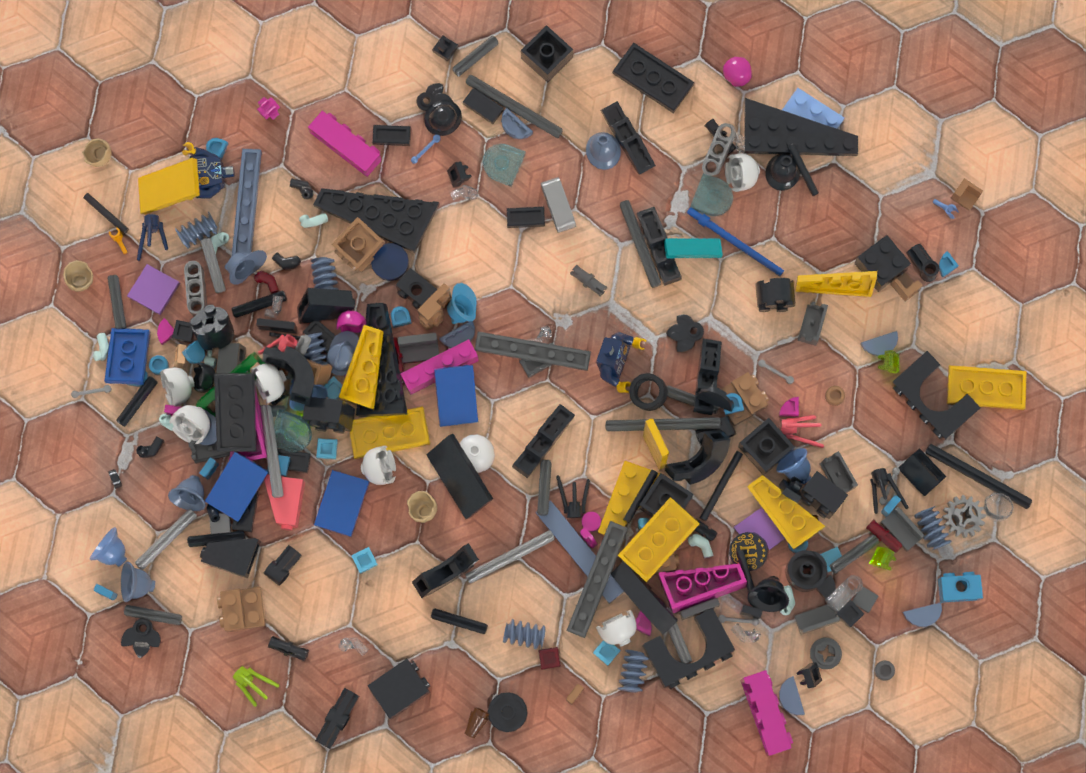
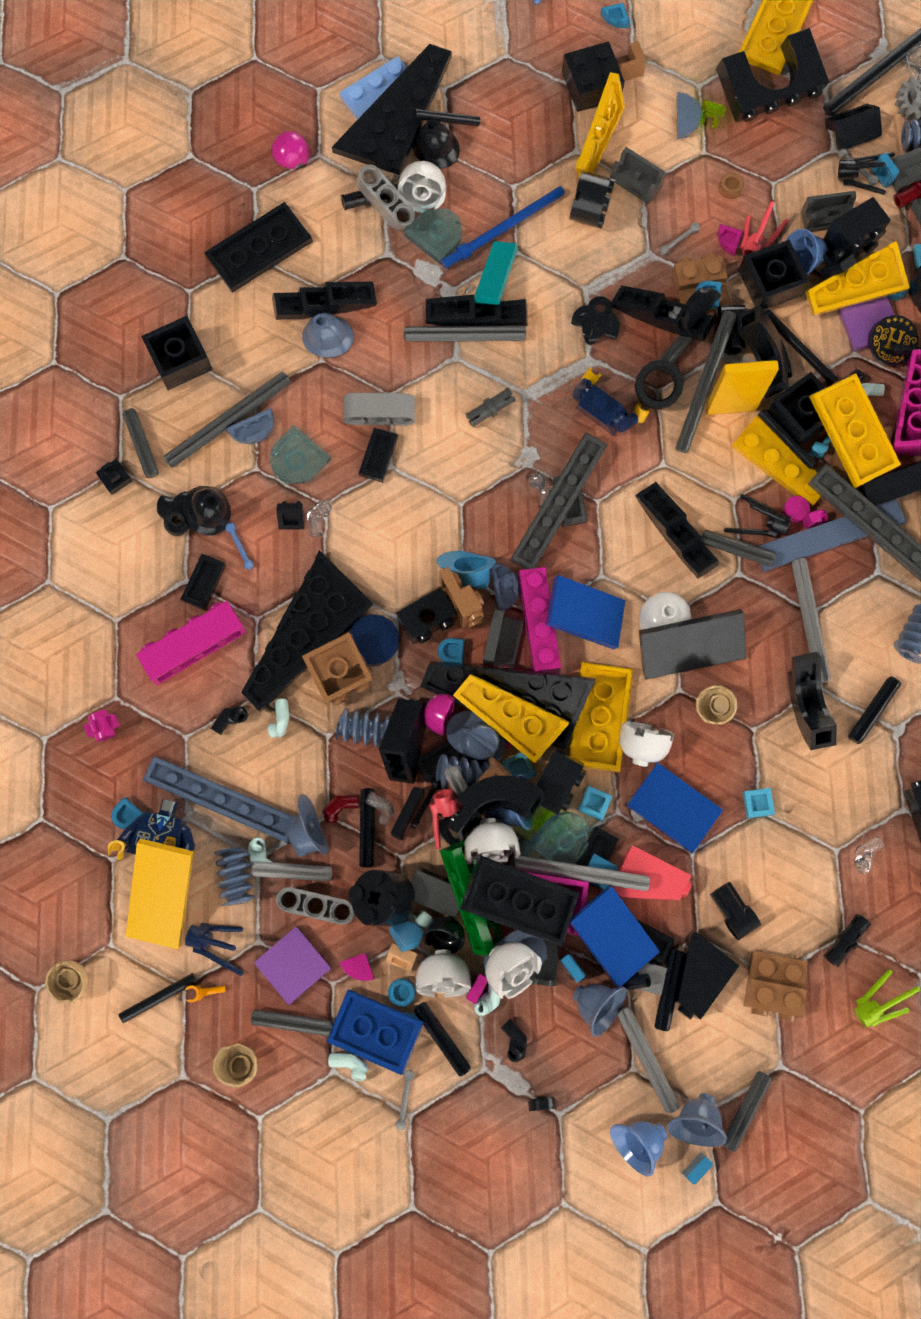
camera: 75 degrees left, 0 degrees up
black plate [121,618,161,658] -> none
black tile [172,320,194,343] -> none
black arm [272,252,301,270] -> none
black tile [463,88,504,124] -> none
black piece [906,243,939,282] -> none

